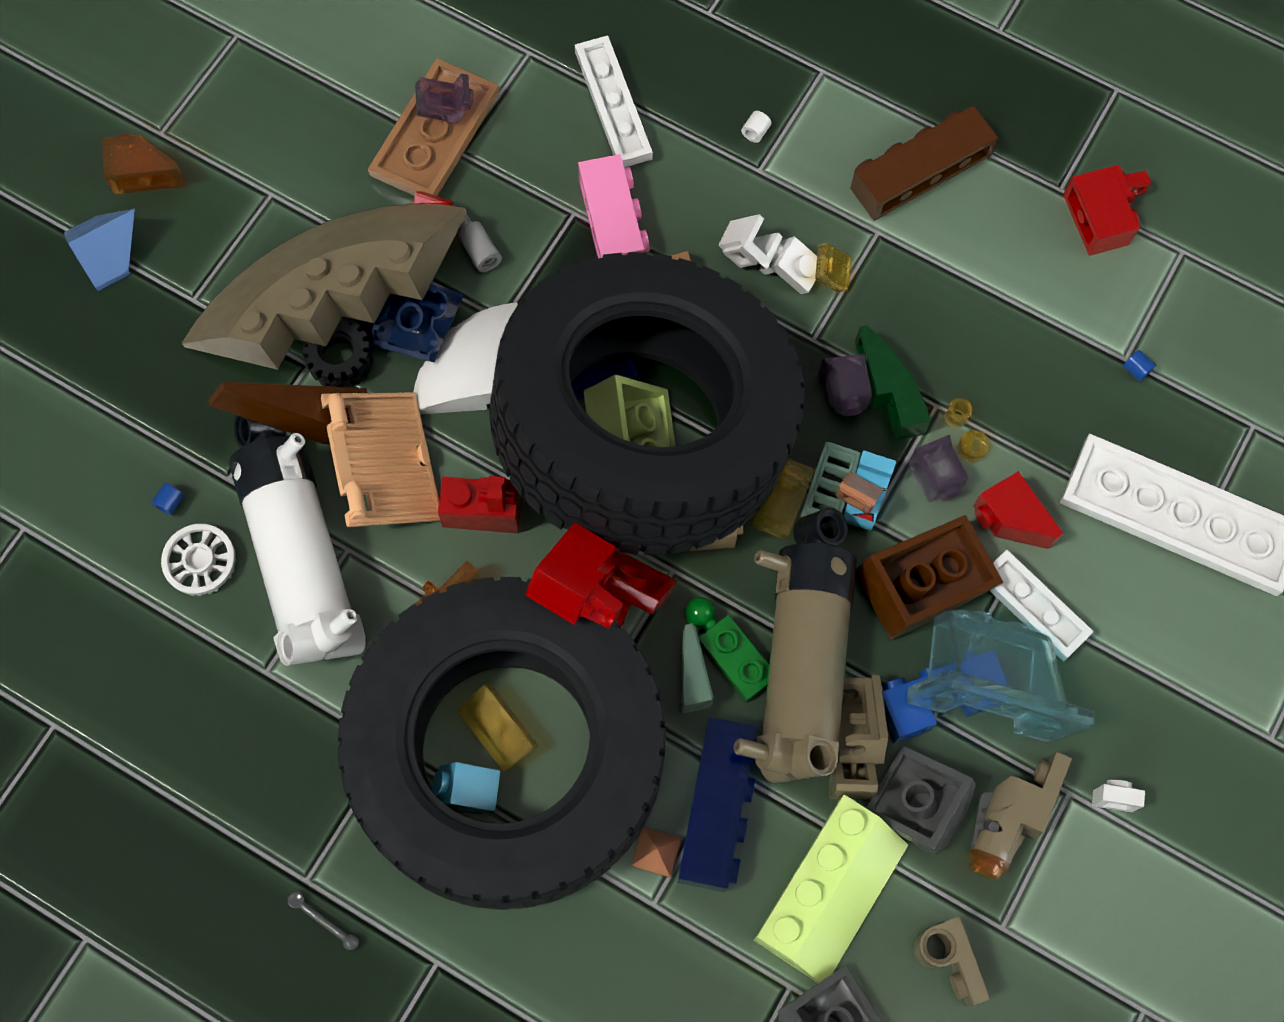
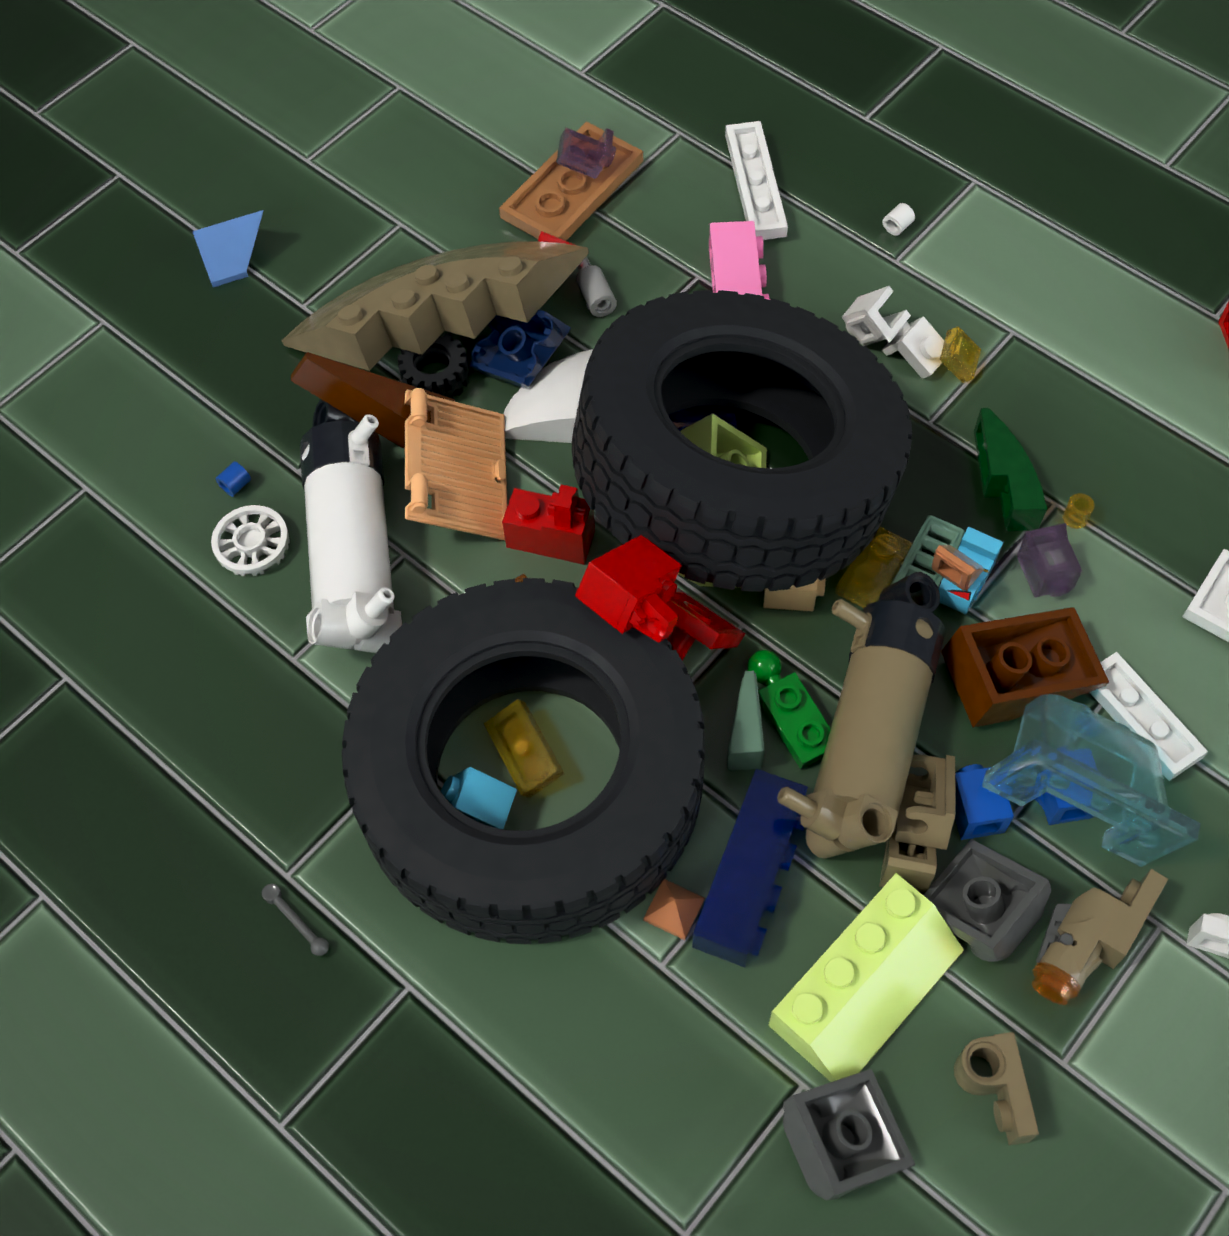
camera: 15 degrees right, 10 degrees down
clear orange slope [103,134,186,194] -> none
clear purple window [818,354,872,416] -> none
reddish brown brick [850,105,998,221] -> none
clear yellow hinge [957,430,990,463] -> none
red slope [973,471,1063,549] -> none

